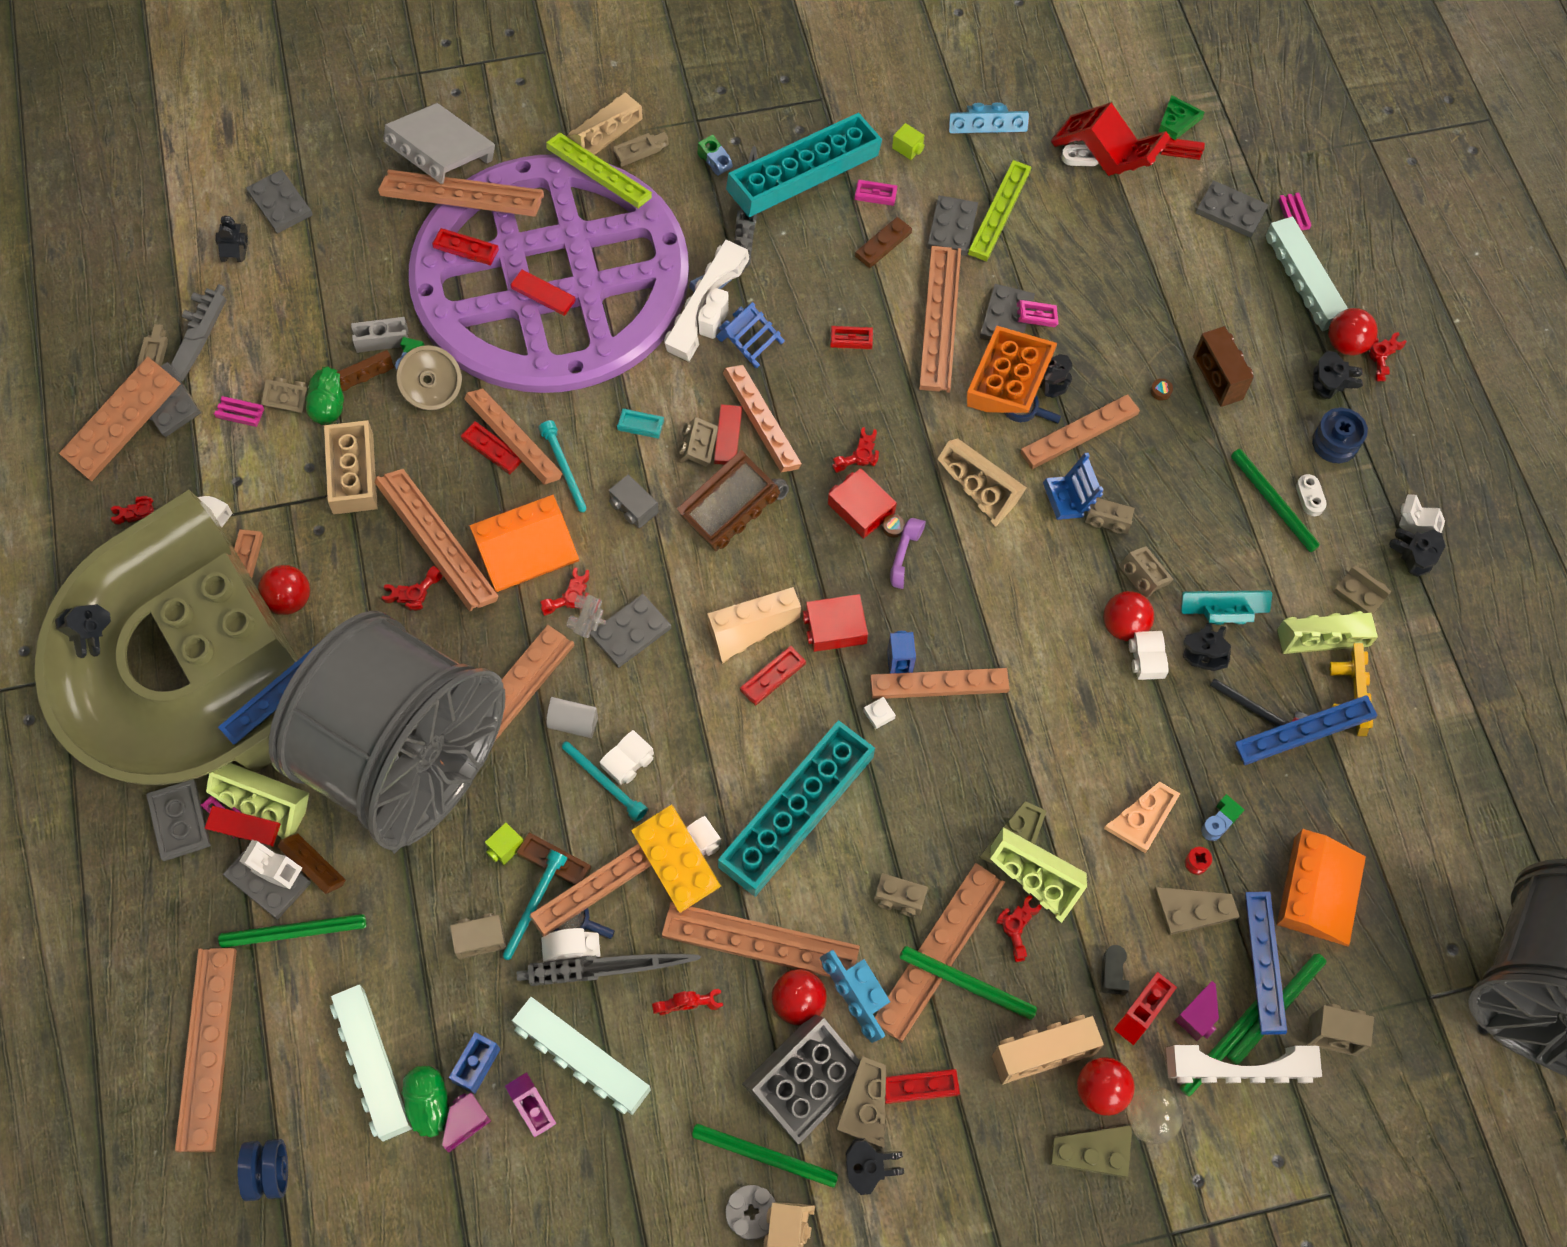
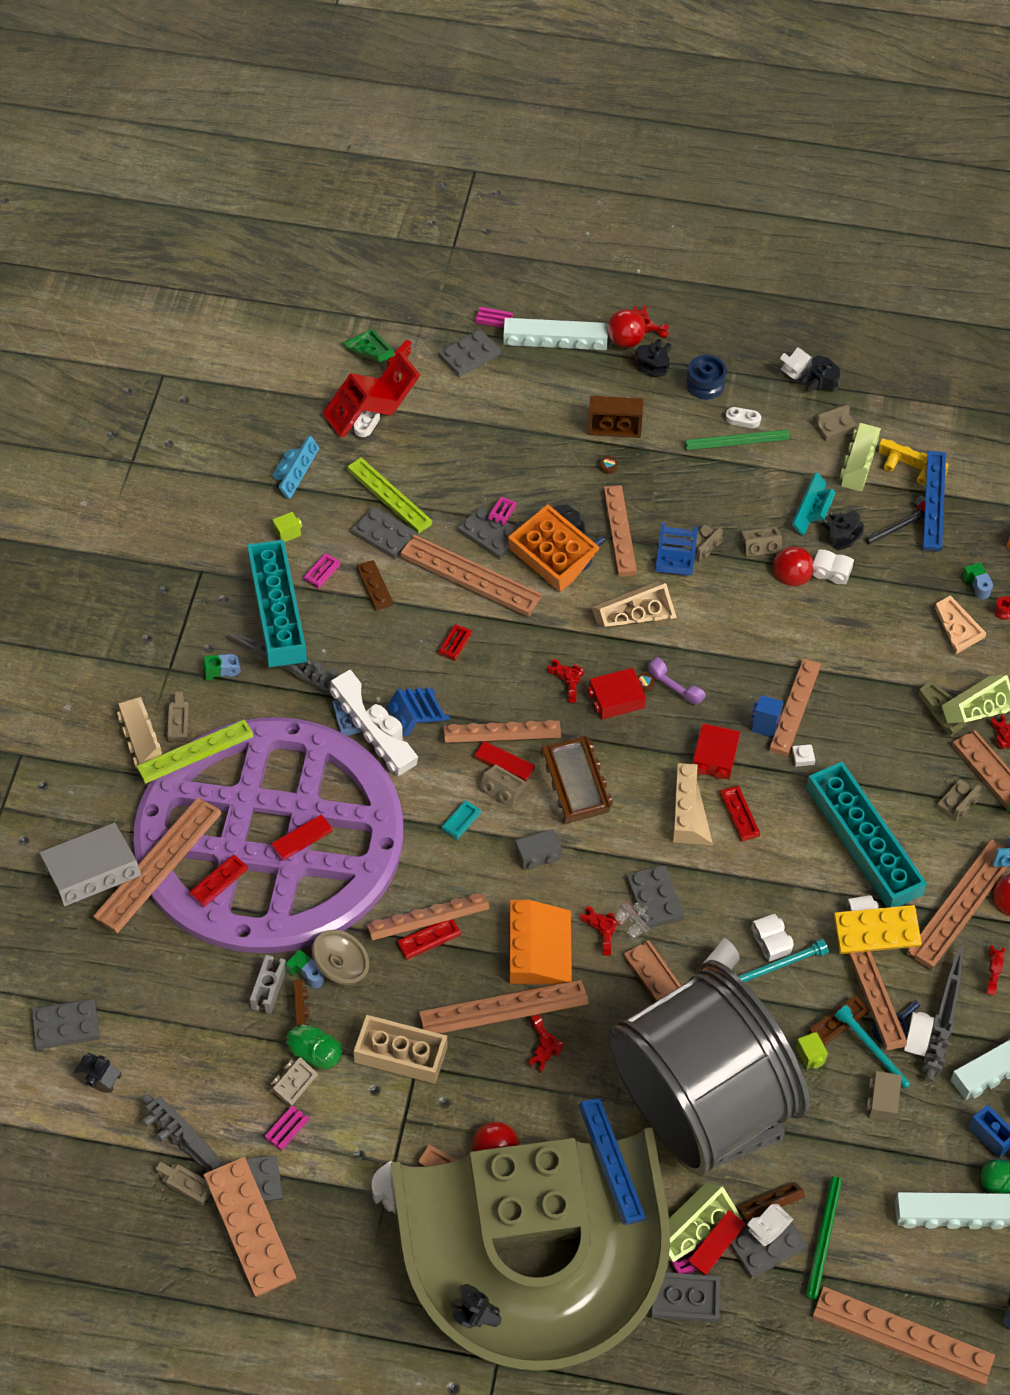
camera: 65 degrees left, 10 degrees down
red piece [111,496,154,525] -> none
teal piece [538,420,586,512] -> none

